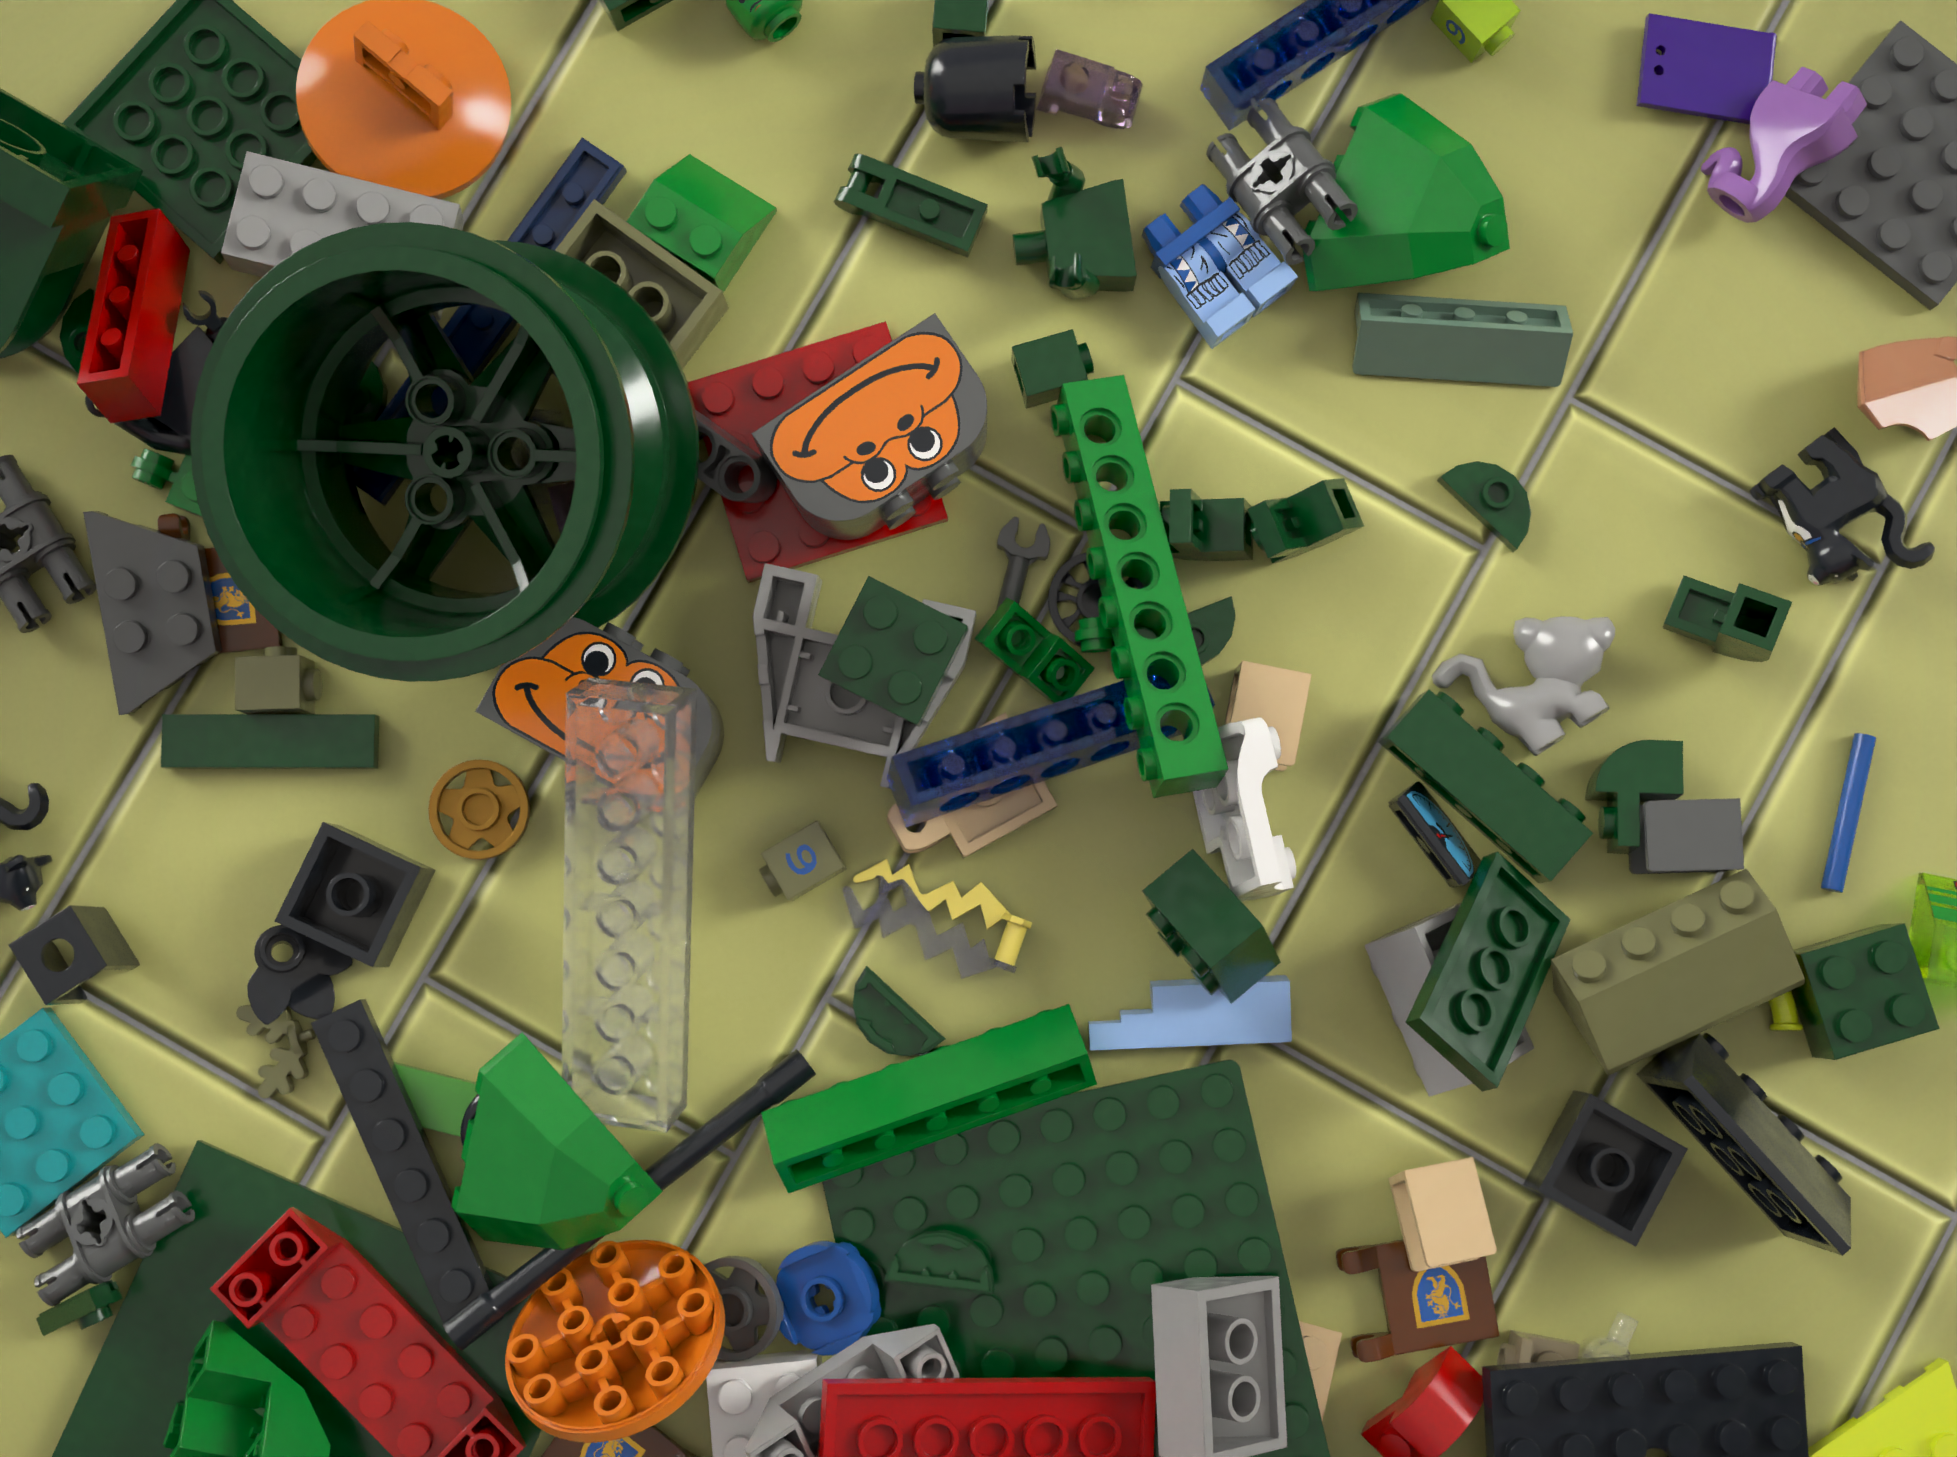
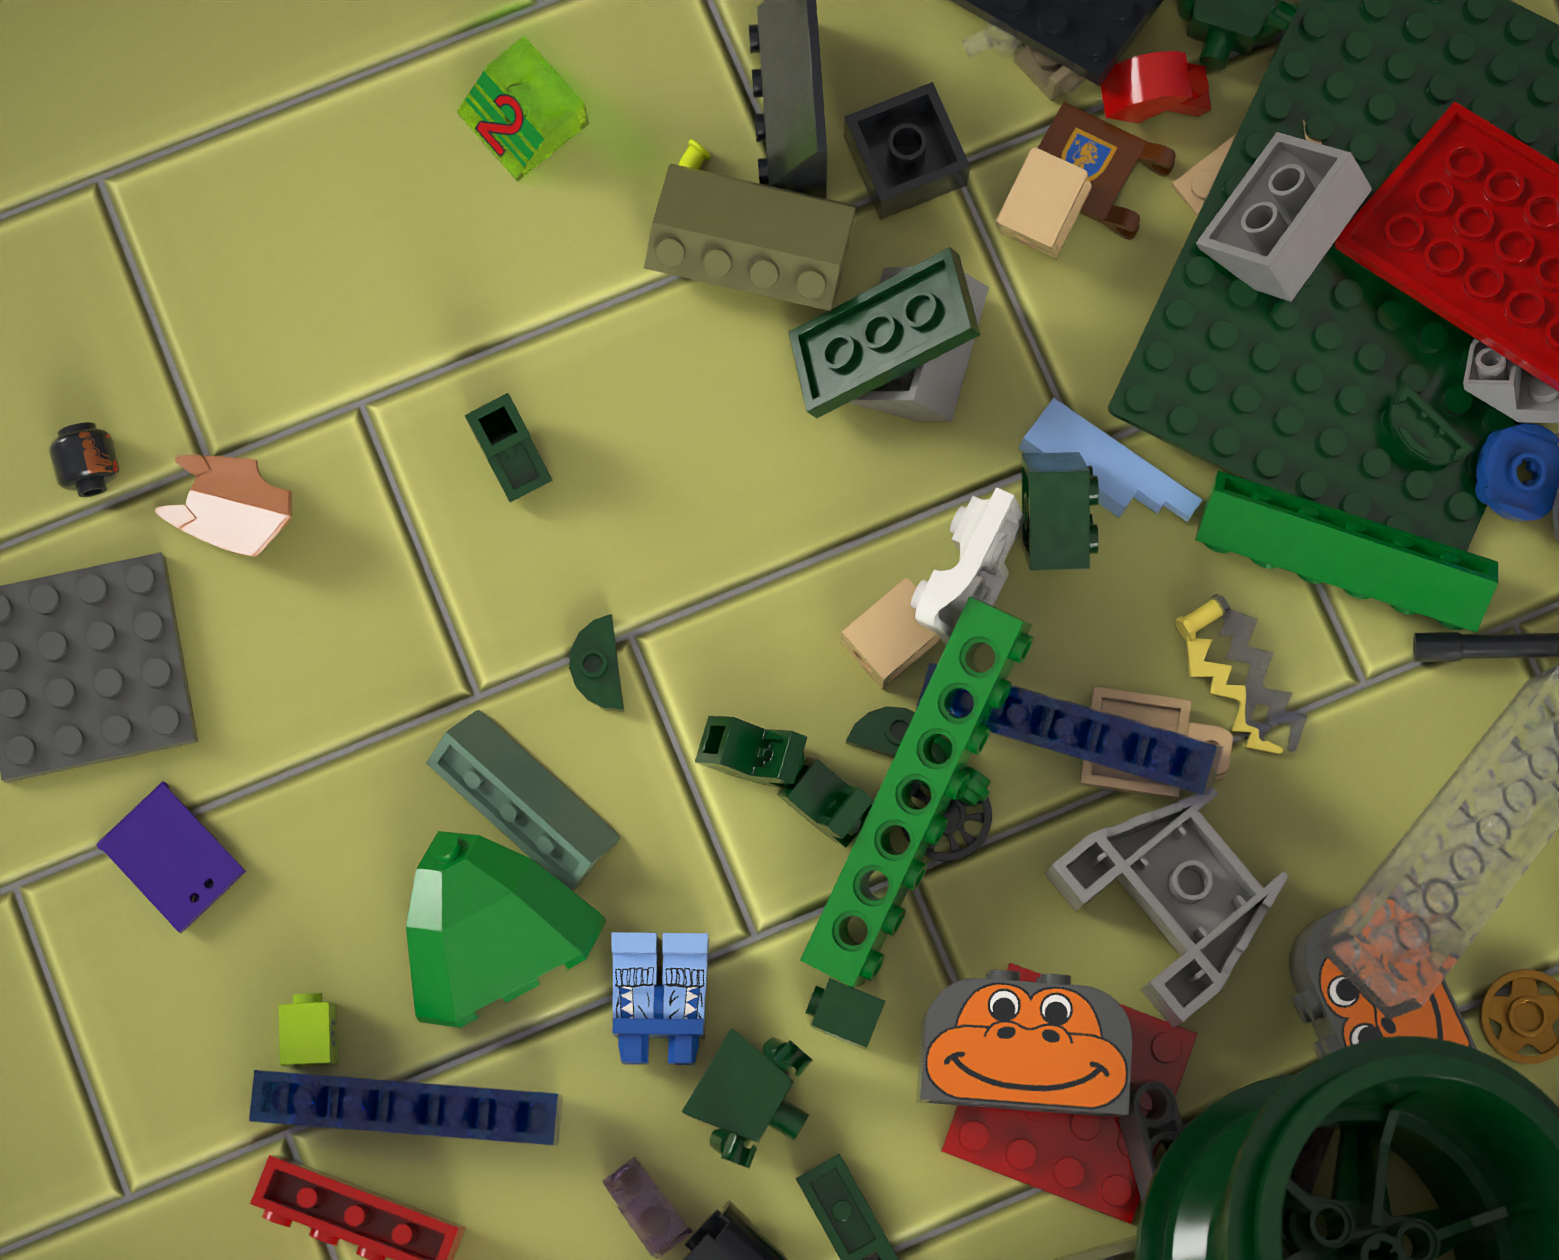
camera: 140 degrees left, 5 degrees down
olive brick [759,821,847,901] -> none
dark green brick [818,576,969,727] -> none
dark green plate [852,966,946,1056] -> none
green slope [974,597,1095,709] -> none
dark grey bar [996,517,1050,610] -> none
dark grey pin [1206,98,1358,265] -> none
dark green brick [1379,689,1593,883] -> none
black slope [1388,781,1481,887] -> none
light grey animal [1432,616,1615,756] -> none
dark green brick [1585,740,1684,854] -> none
dark grey piece [1628,798,1744,874] -> none
medium lavender hips [1701,67,1867,223] -> none
black animal [1749,427,1935,586] -> none
dark green brick [1791,923,1940,1060] -> none
blue bar [1821,733,1876,893] -> none

